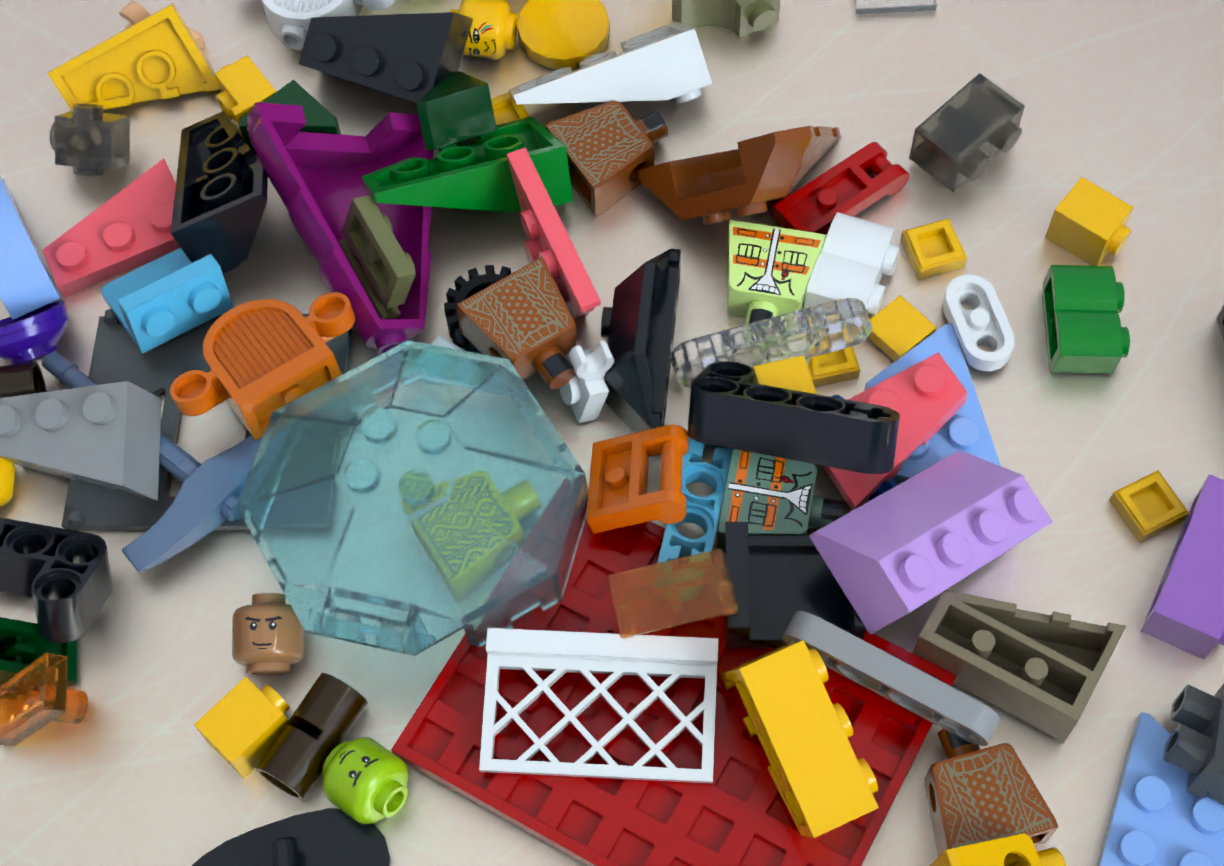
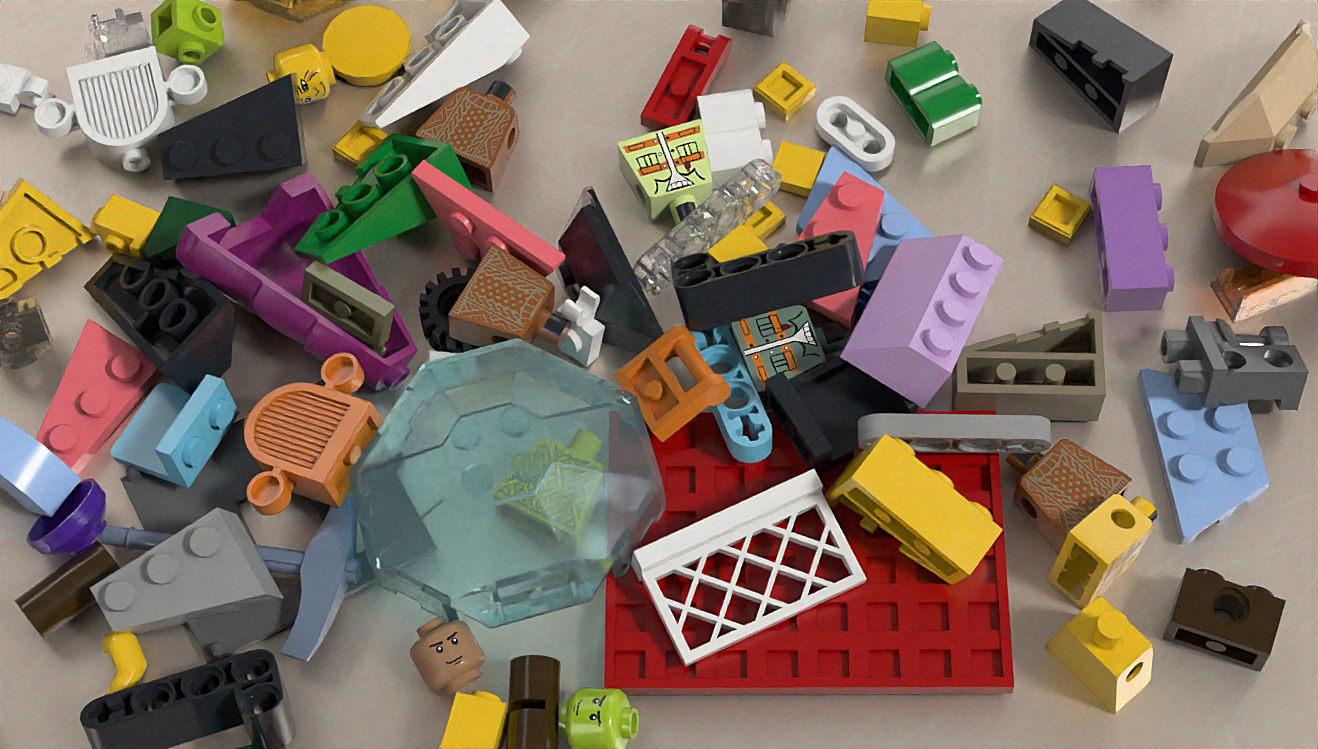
camera: 30 degrees left, 0 degrees up
dark green slope [416,71,497,150] -> none
clear orange hinge [608,549,738,639] -> none
dark orange wedge [637,126,841,226] -> none

